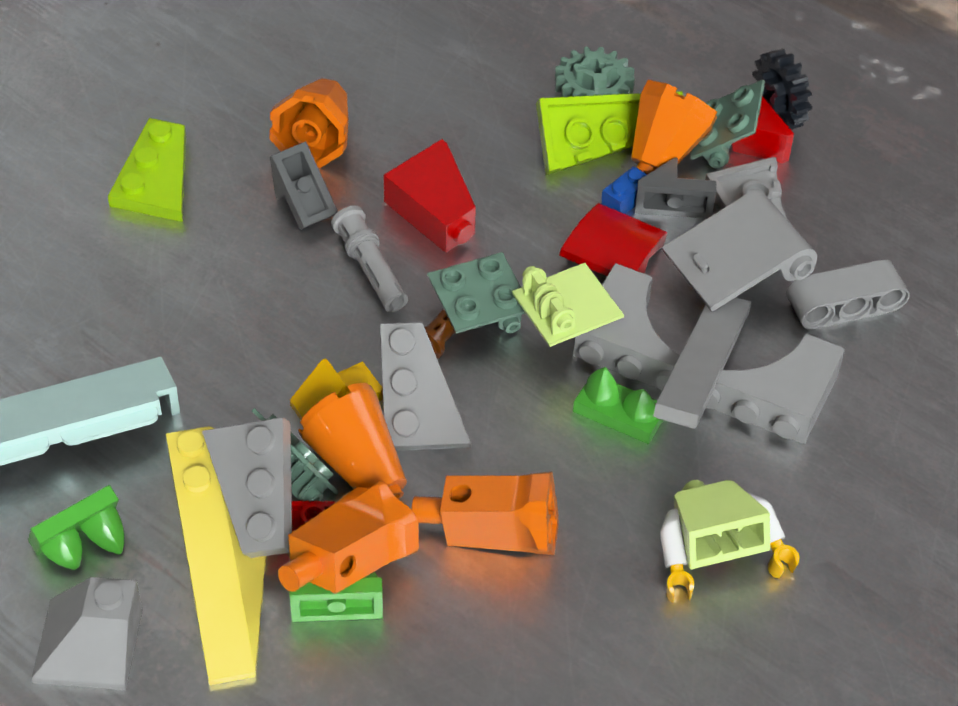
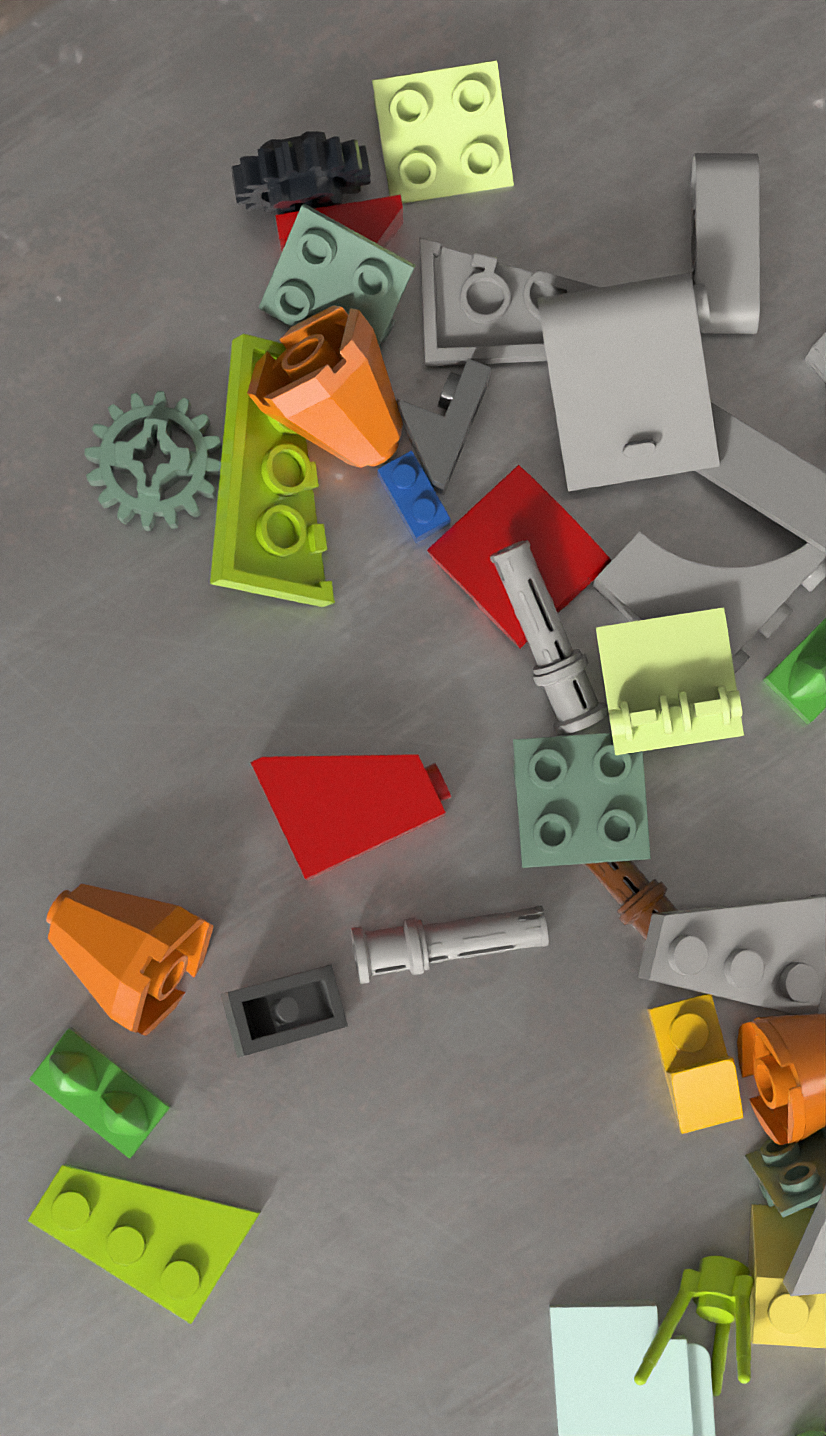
camera: 70 degrees left, 35 degrees up
none -> bright green tile [29,1027,172,1159]
none -> yellowish green hinge [372,60,514,203]
none -> light grey pin [490,540,609,735]
none -> lime plant [634,1256,754,1397]

